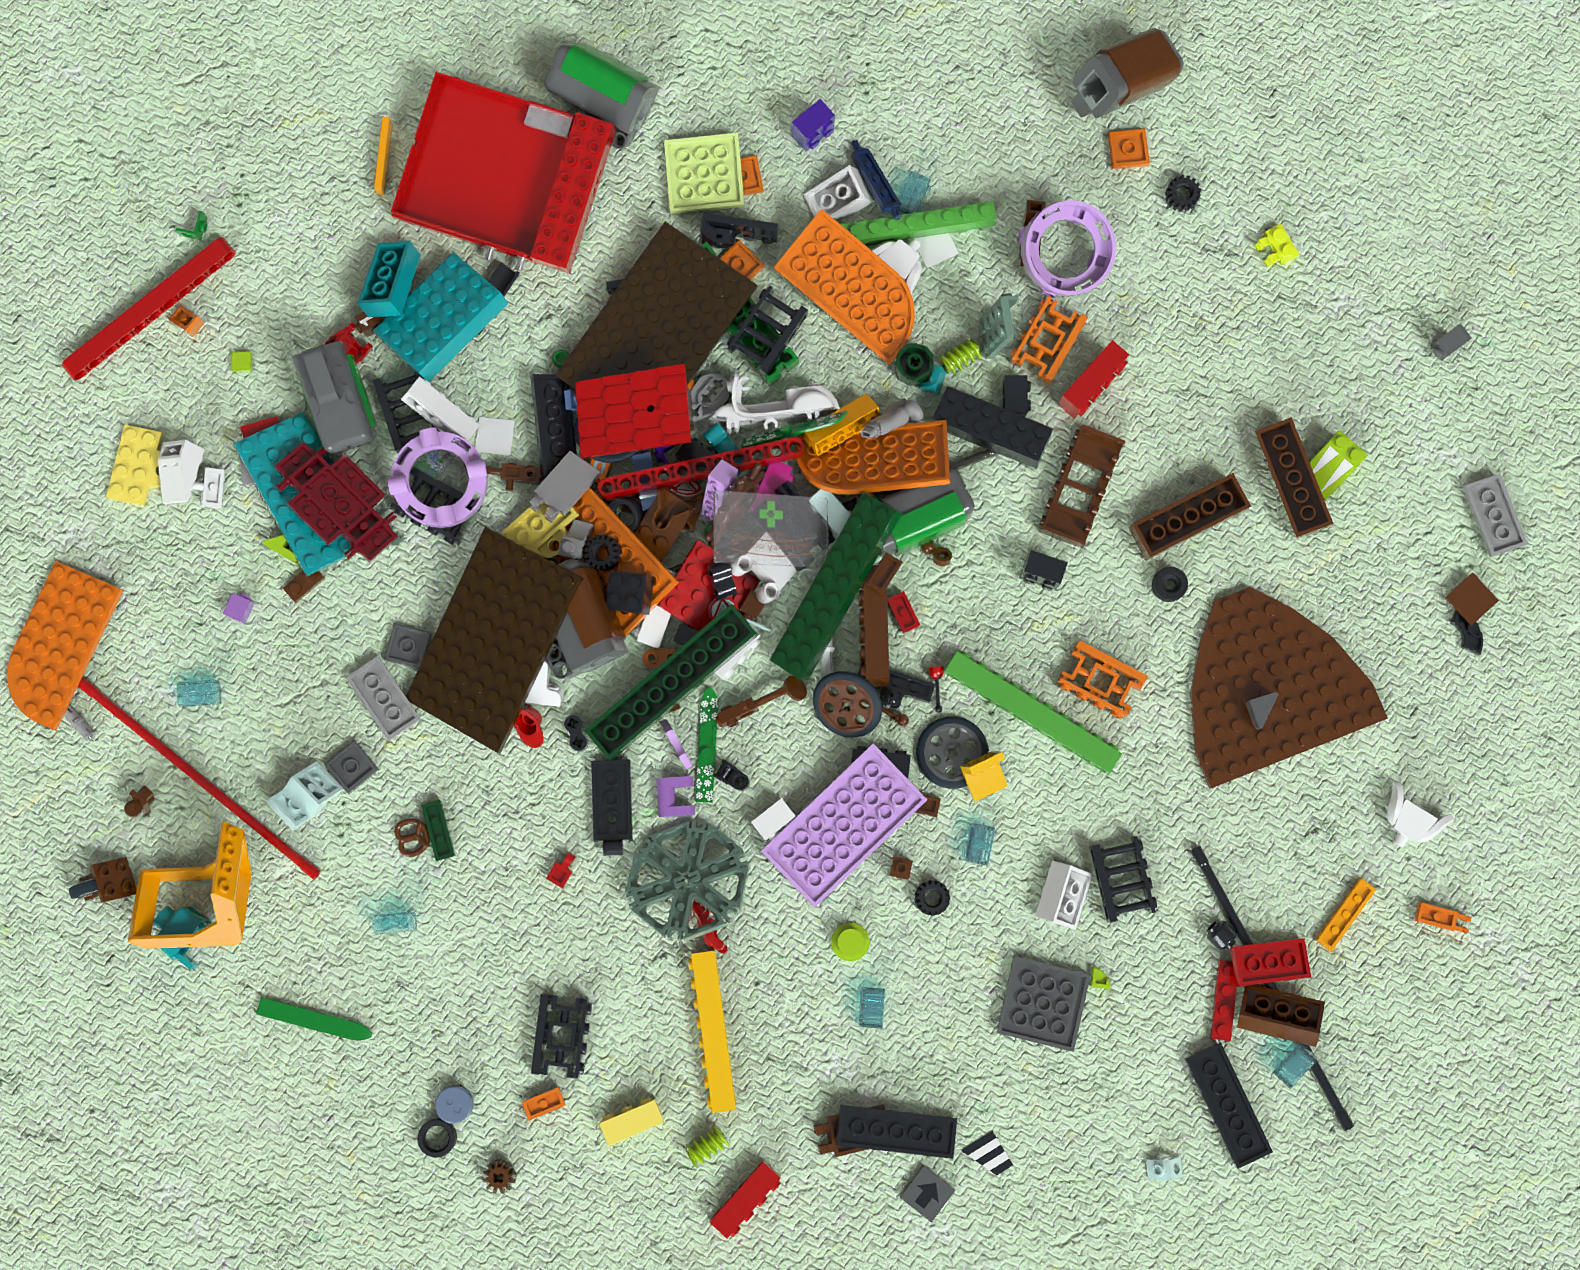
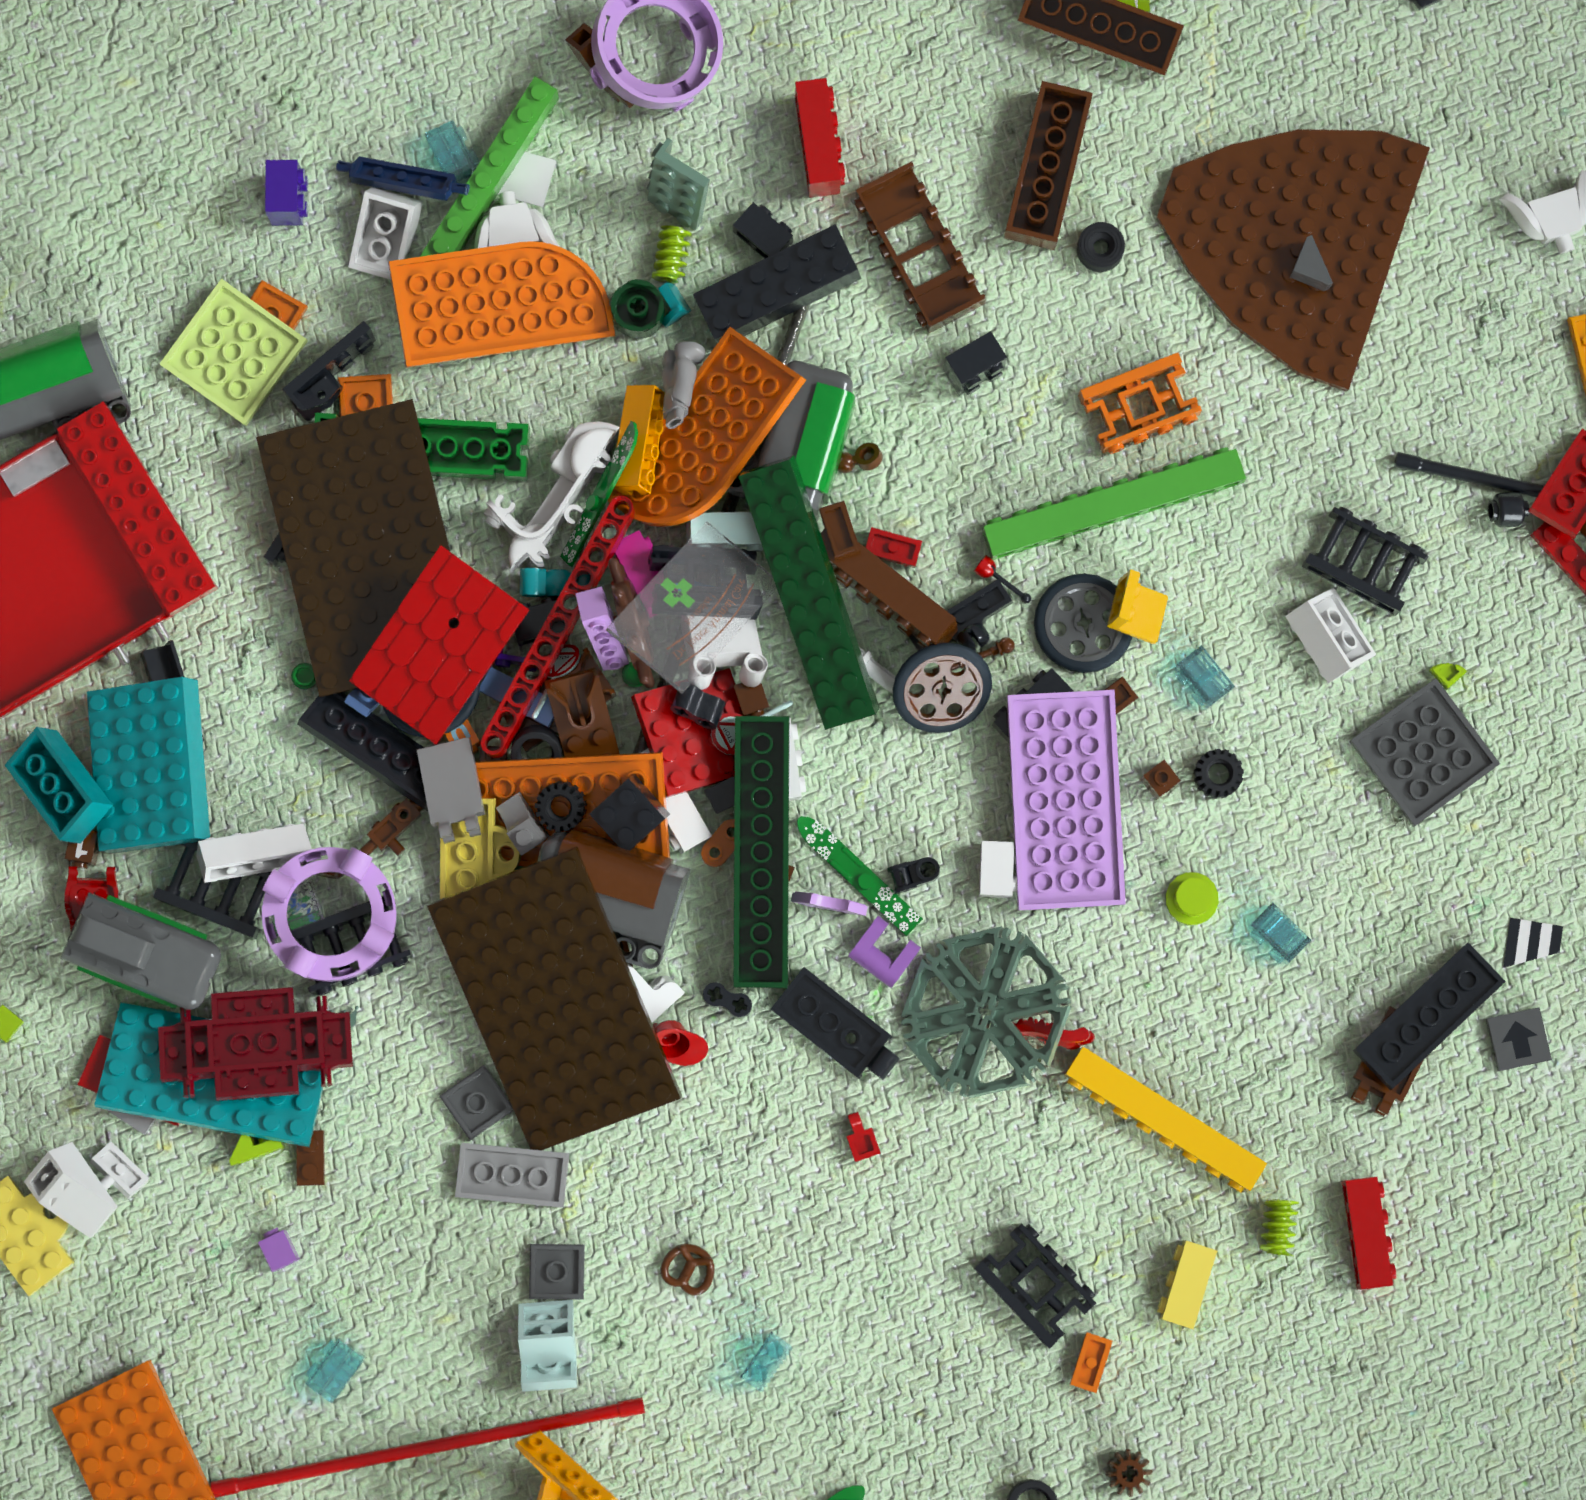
camera: 50 degrees left, 0 degrees up
dark green plate [421,800,456,861] -> none
sand blue head [435,1085,474,1124] -> none
white sticker [475,417,515,456] -> none
light grey piece [691,374,730,423] -> none
reddish brown piece [715,676,807,728] -> none
black fence [727,285,808,377] -> none
orange fence [1010,296,1088,385] -> none

